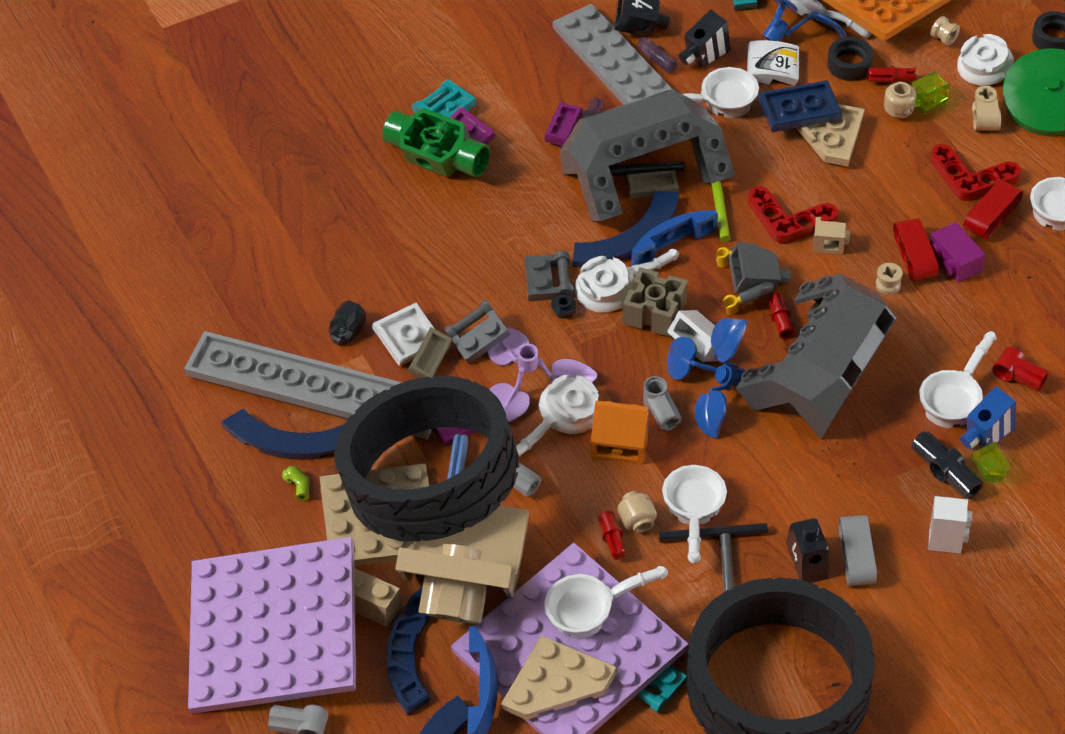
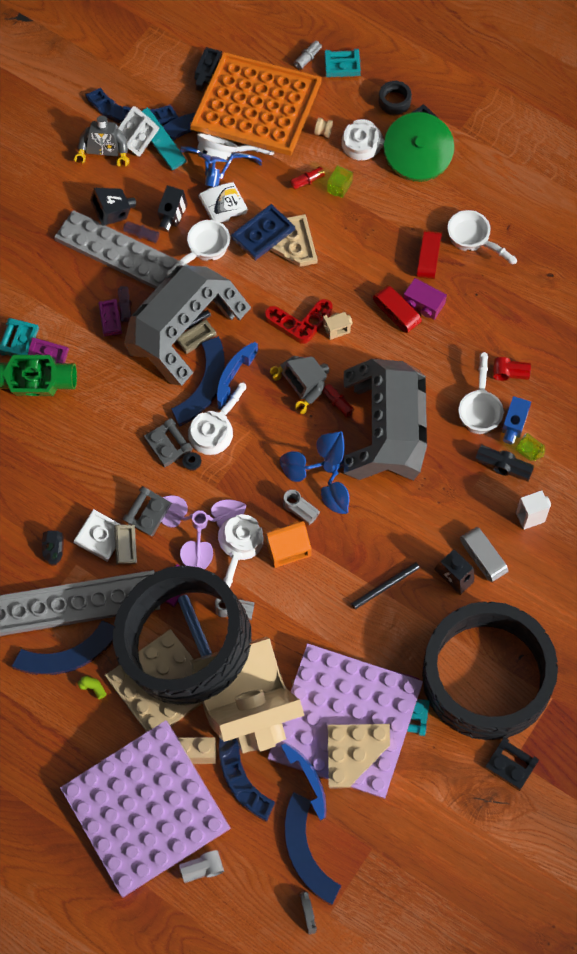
camera: 30 degrees left, 15 degrees up
white piece [544,566,668,639] -> none
red axle [598,510,626,560] -> none
tan head [617,491,657,533] -> none
dark tan brick [622,267,688,337] -> none
white piece [662,465,727,564] -> none
white brick [667,310,719,362] -> none
lime bar [712,181,730,242] -> none
flat silver bar [720,533,734,593] -> none
black tyre [827,37,873,81] -> none
tan wheel [876,263,903,295] -> none
tan head [884,82,916,118] -> none
red beam [931,144,1021,201] -> none
tan piece [972,85,1001,131] -> none

